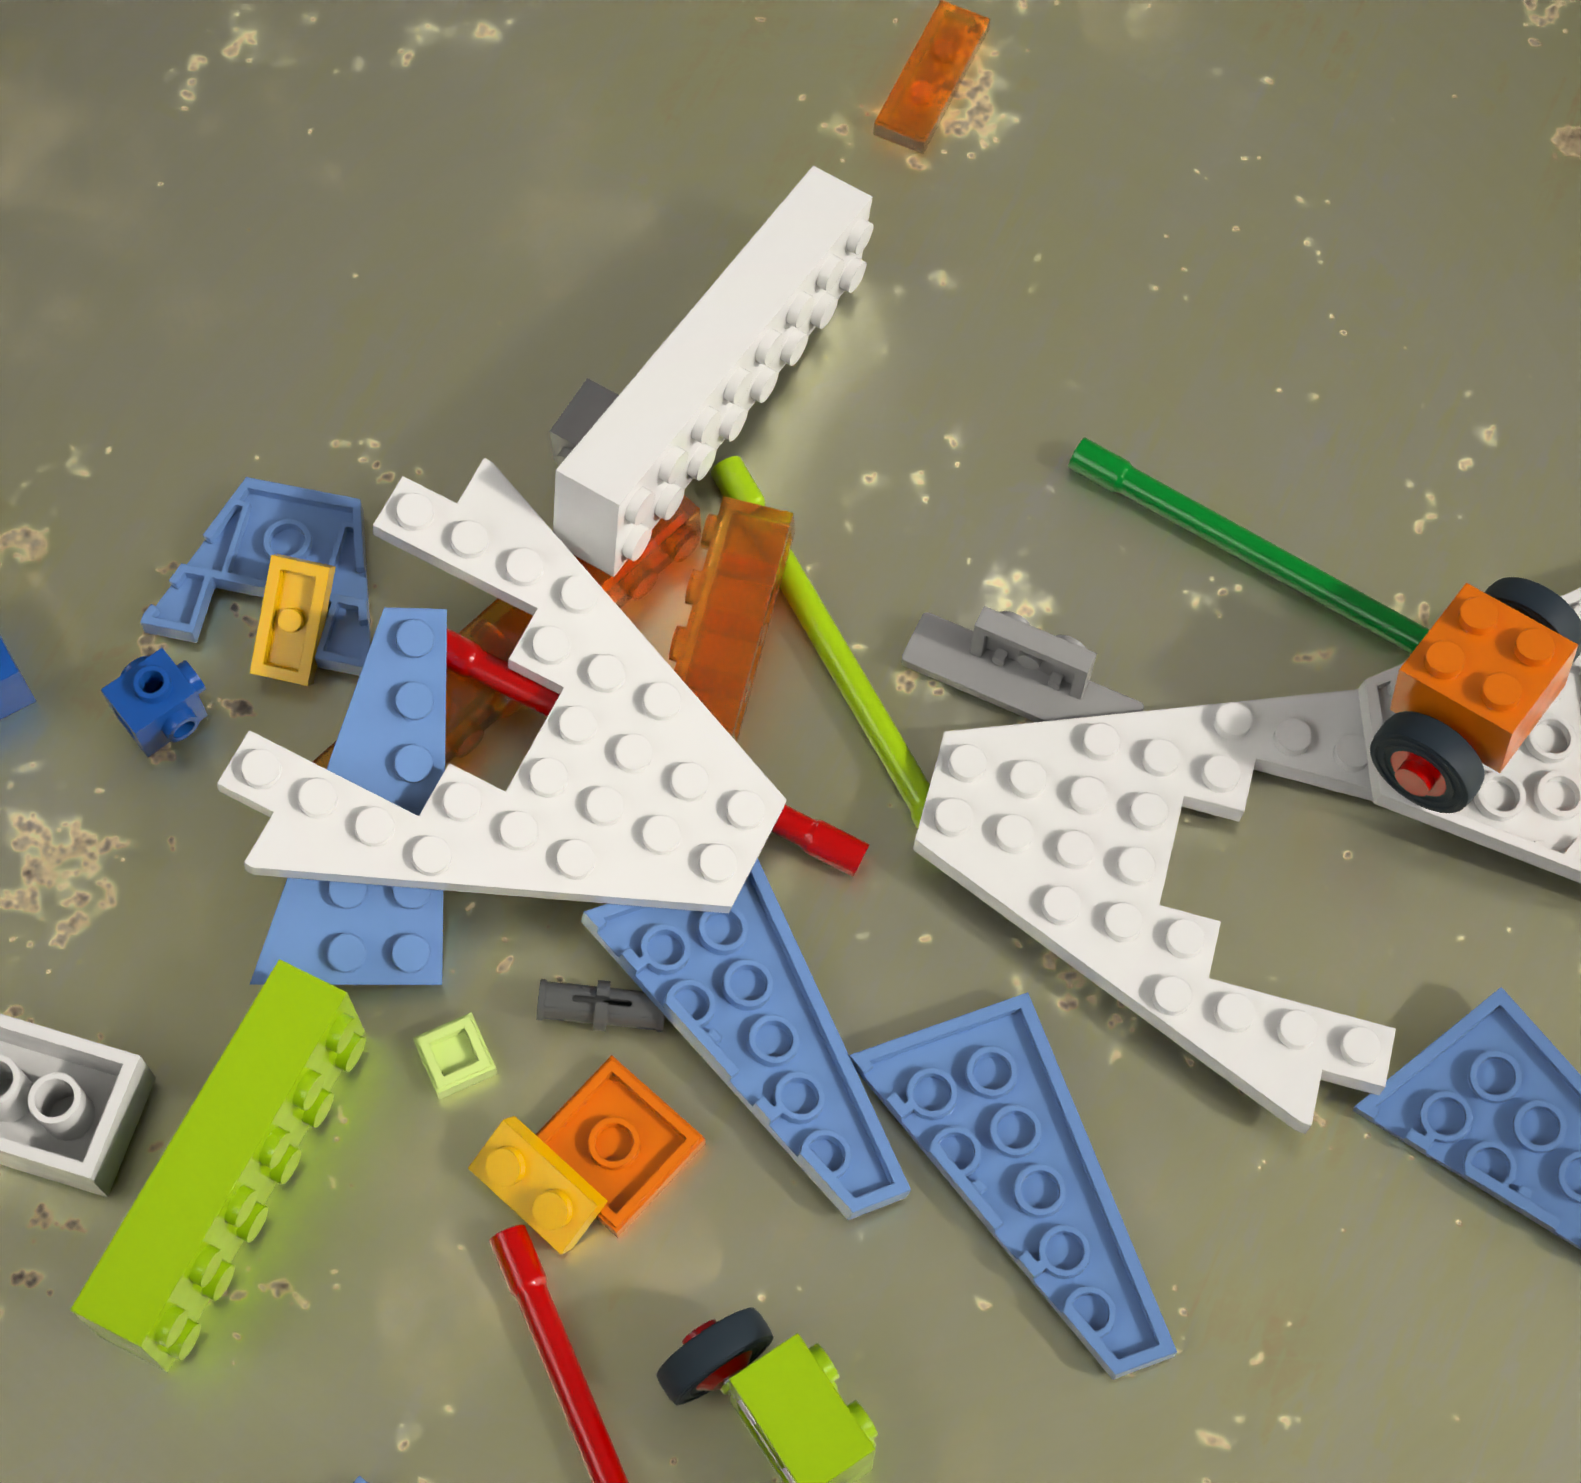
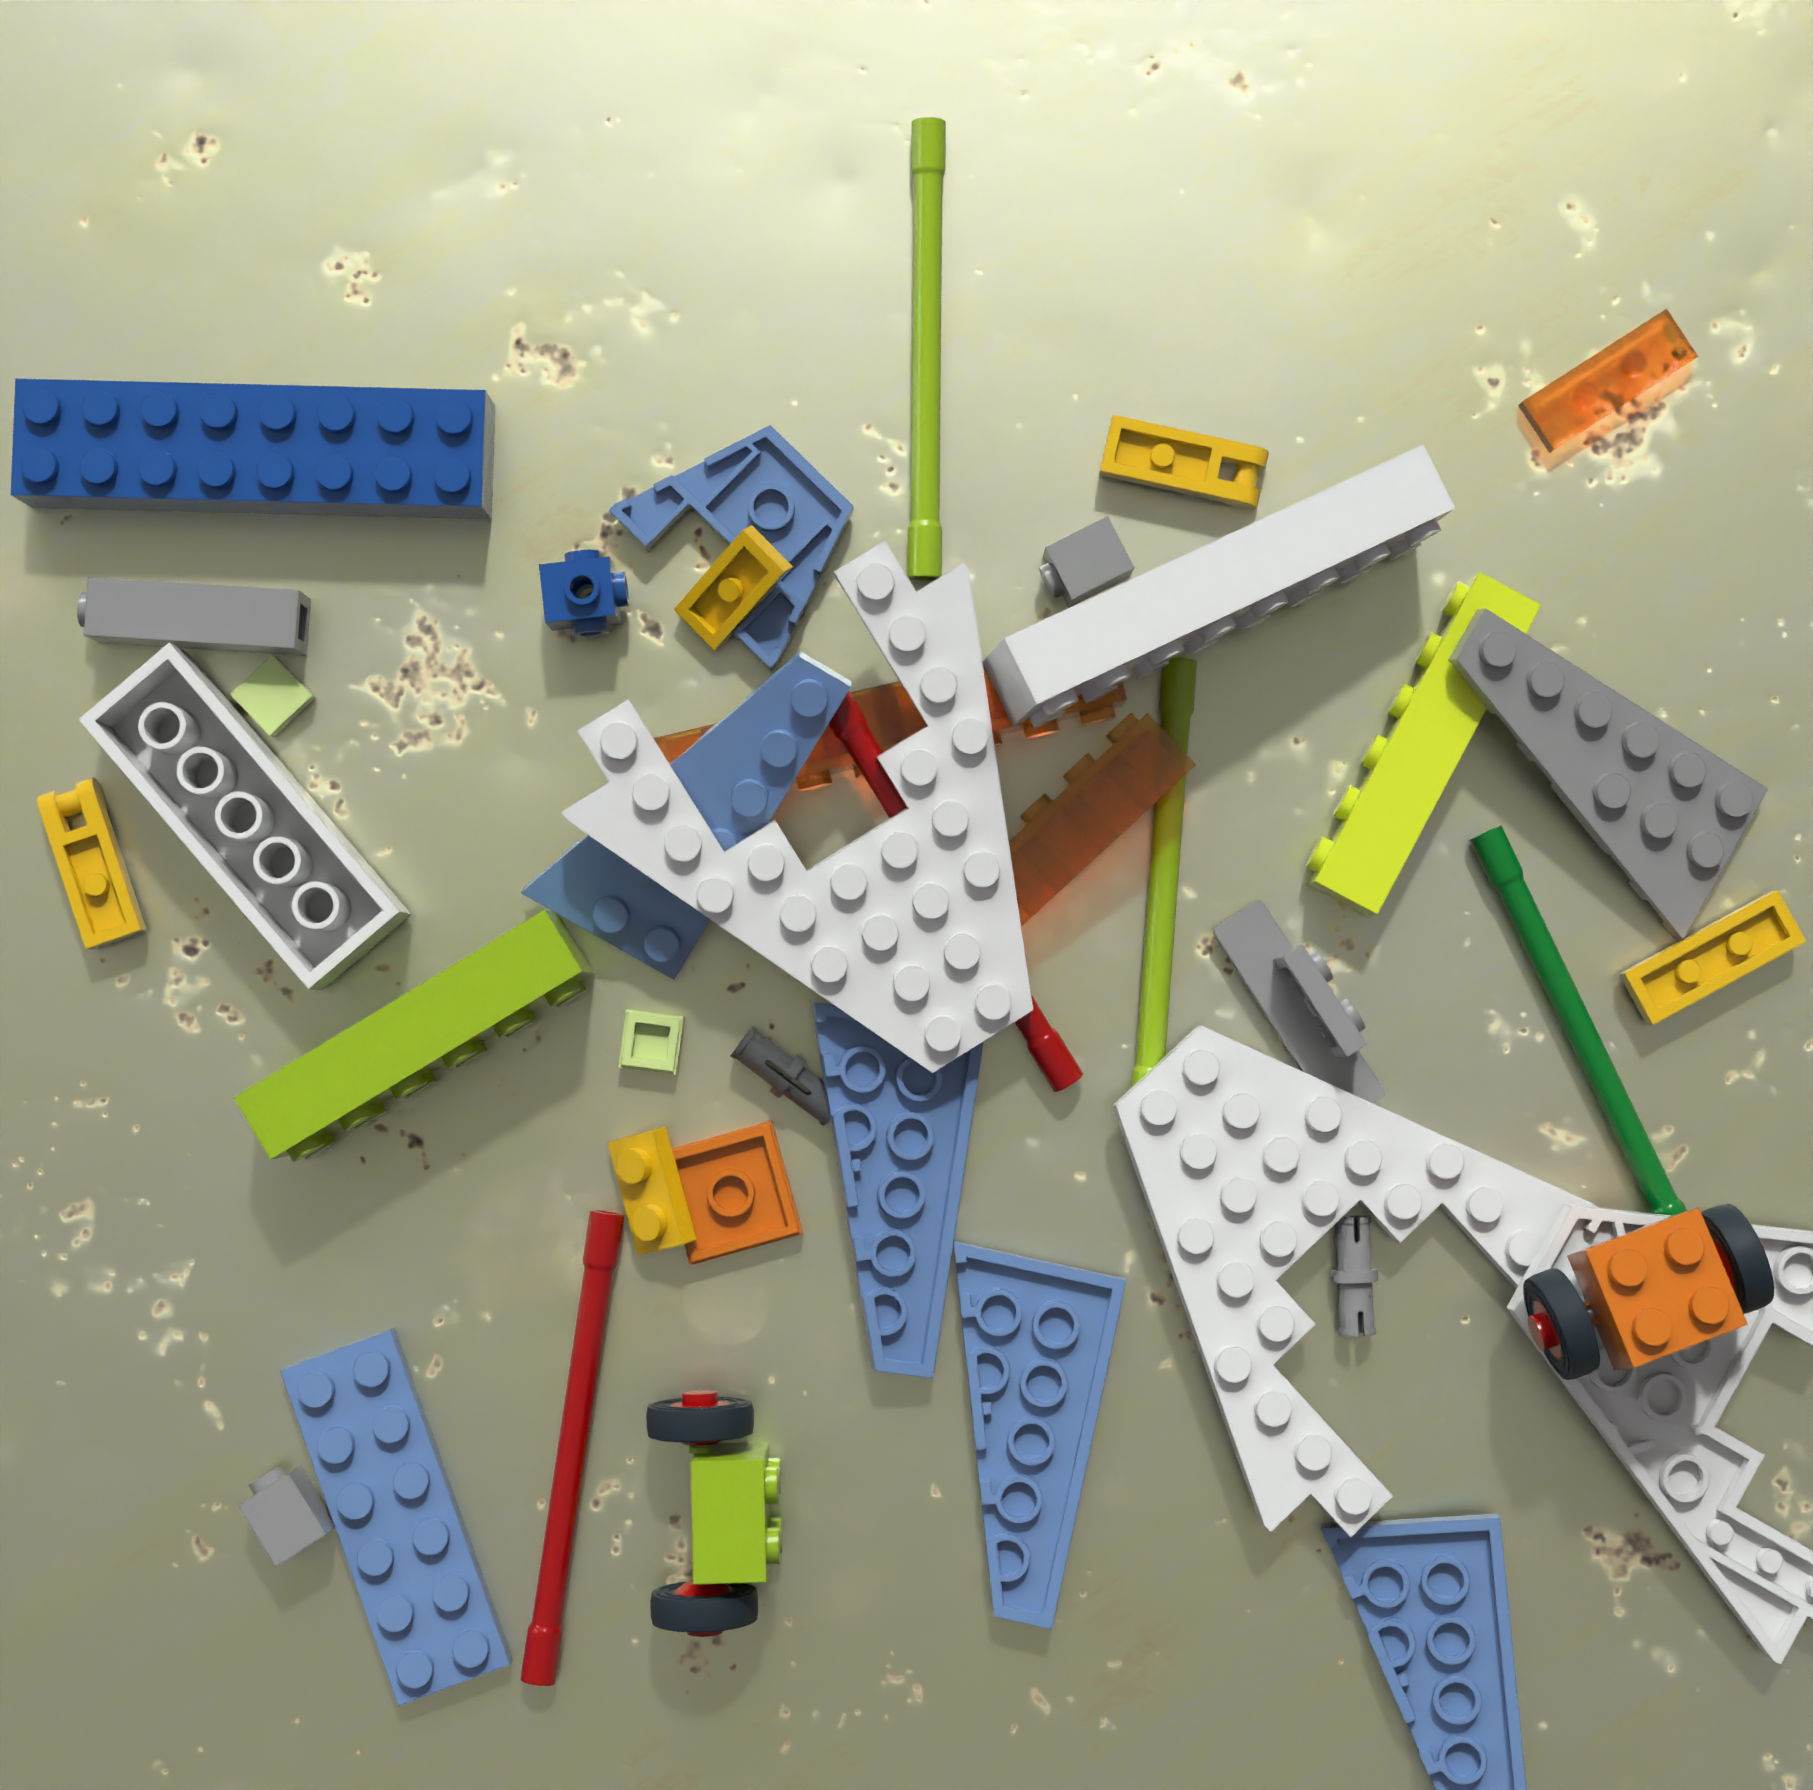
camera: 30 degrees right, 20 degrees up
none -> lime piece [907,117,946,581]
none -> yellow plate [1099,415,1269,510]
none -> neon yellow brick [1306,572,1542,917]
none -> light grey pin [1331,1215,1378,1337]
none -> light grey wing [1448,608,1768,940]
none -> yellow plate [1619,890,1806,1025]

